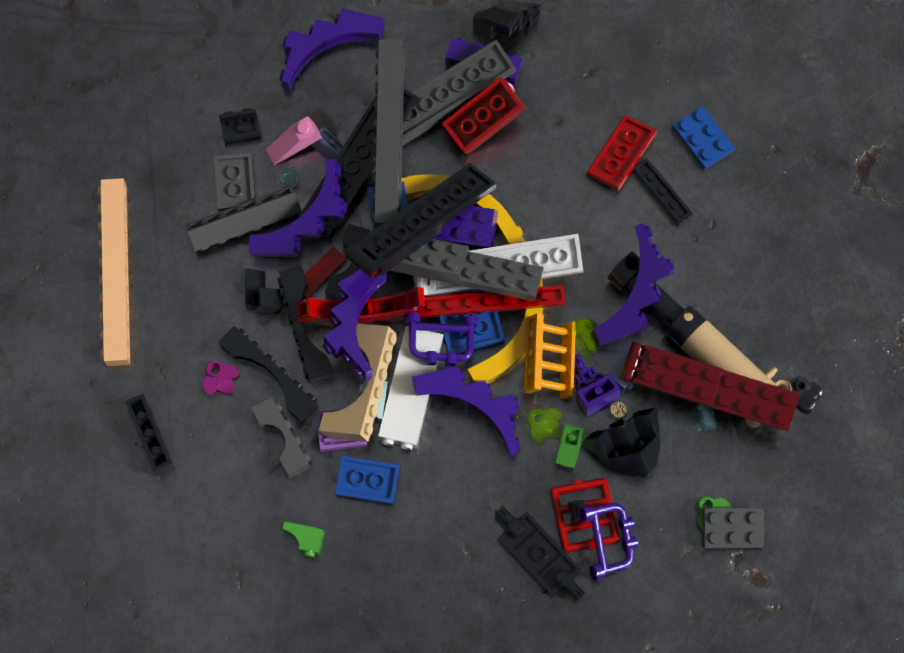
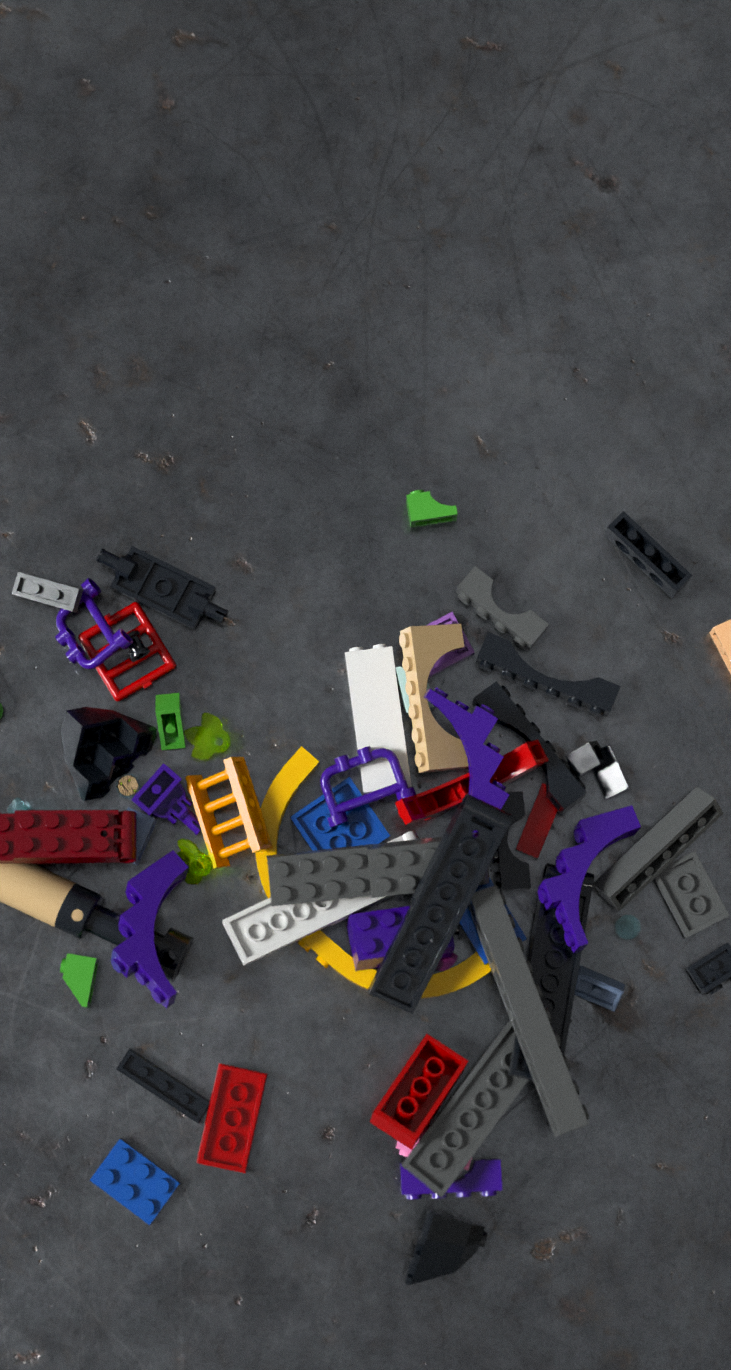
camera: 160 degrees right, 5 degrees up
magenta plate [203,361,239,396] -> none
bright pink slope [265,116,322,166] -> none
dark purple arch [280,8,385,90] -> none
blue plate [335,456,400,505] -> none
red plate [411,285,566,318] -> none
dark purple arch [412,366,520,455] -> none
none -> plate [12,572,83,613]
none -> bright green slope [60,953,99,1008]

